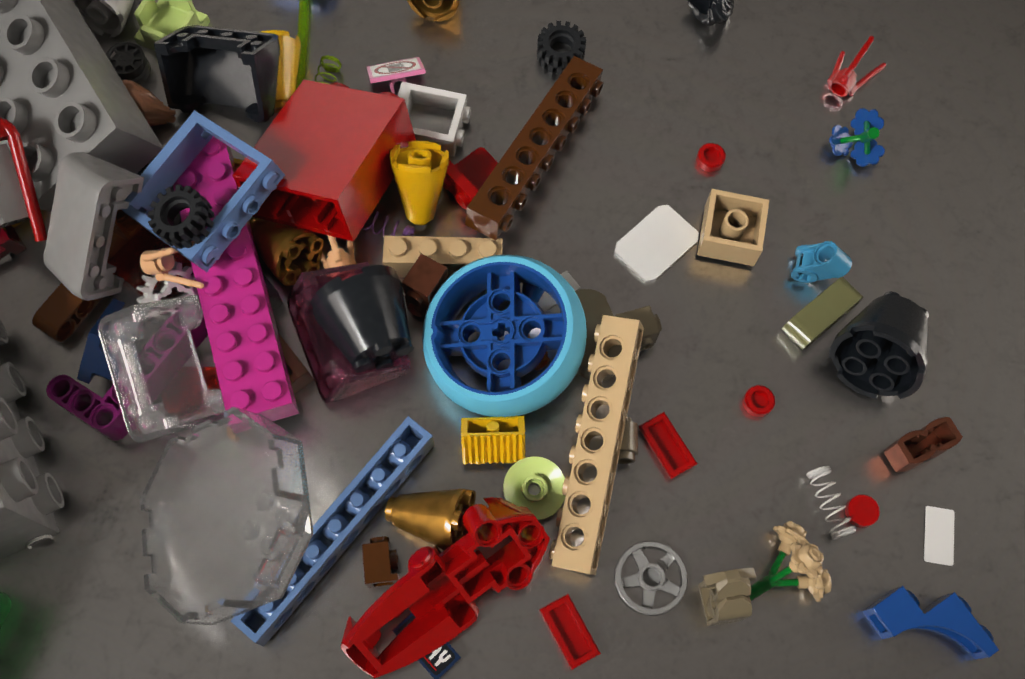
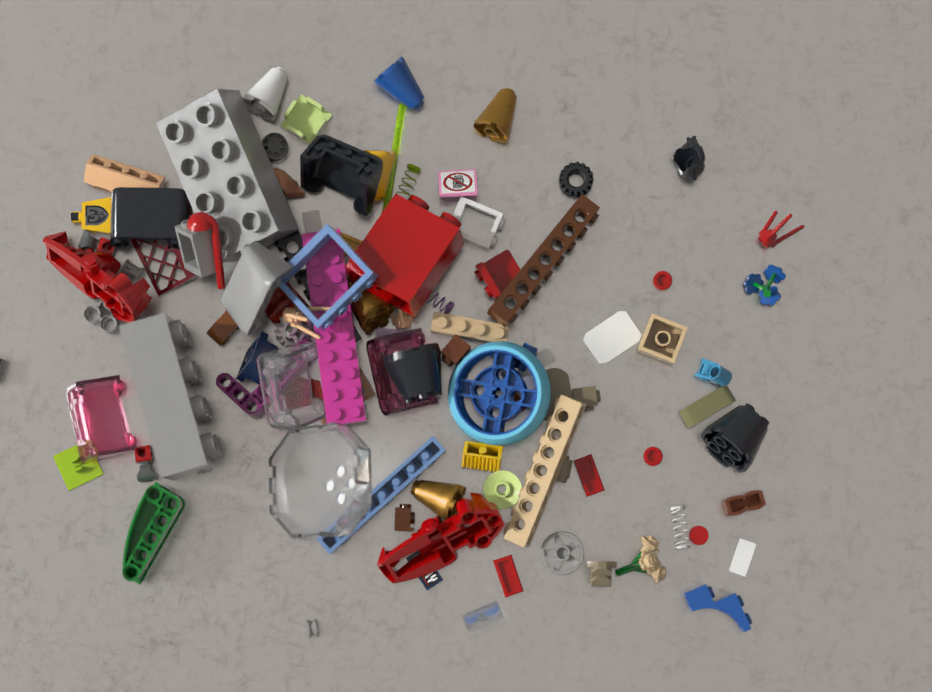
camera: 15 degrees right, 15 degrees up
black tyre [148,185,214,249] -> none
yellow cone [390,141,449,225] -> none

